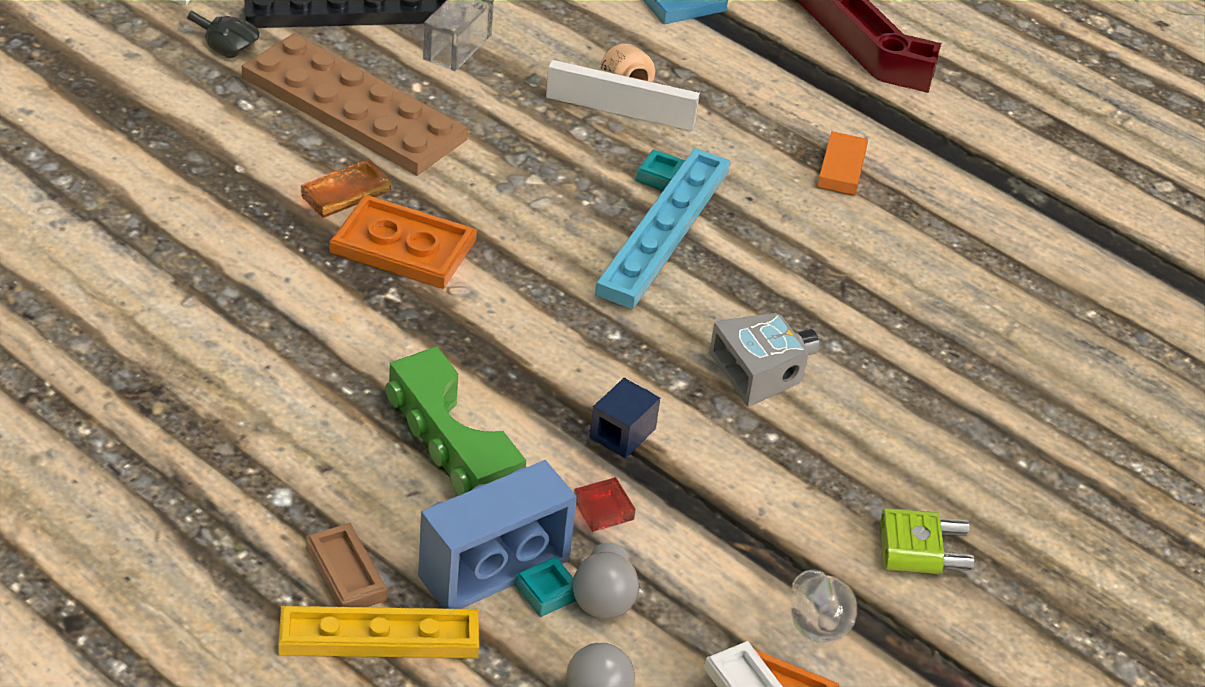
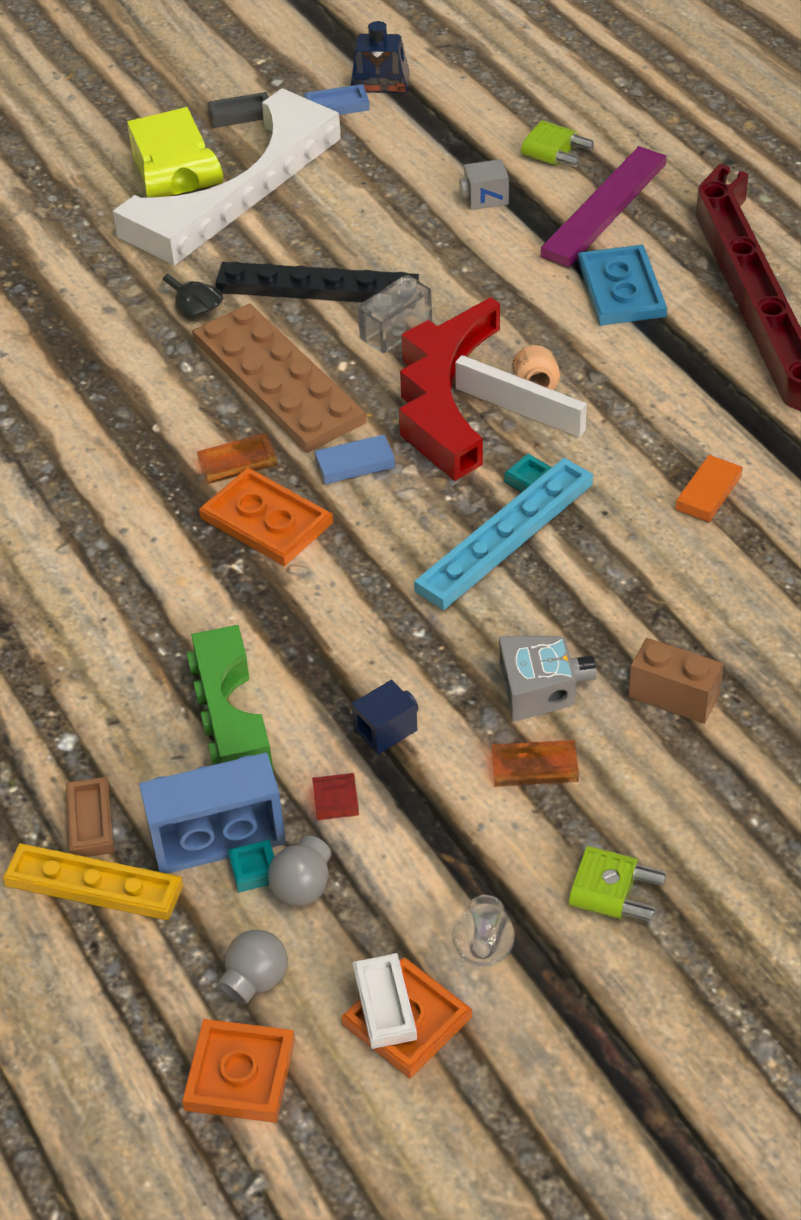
camera: 25 degrees right, 5 degrees up
none -> medium blue tile [314,435,395,484]
none -> red arch [399,297,500,481]
none -> clear orange tile [491,740,579,787]
none -> medium nougat brick [628,637,724,724]

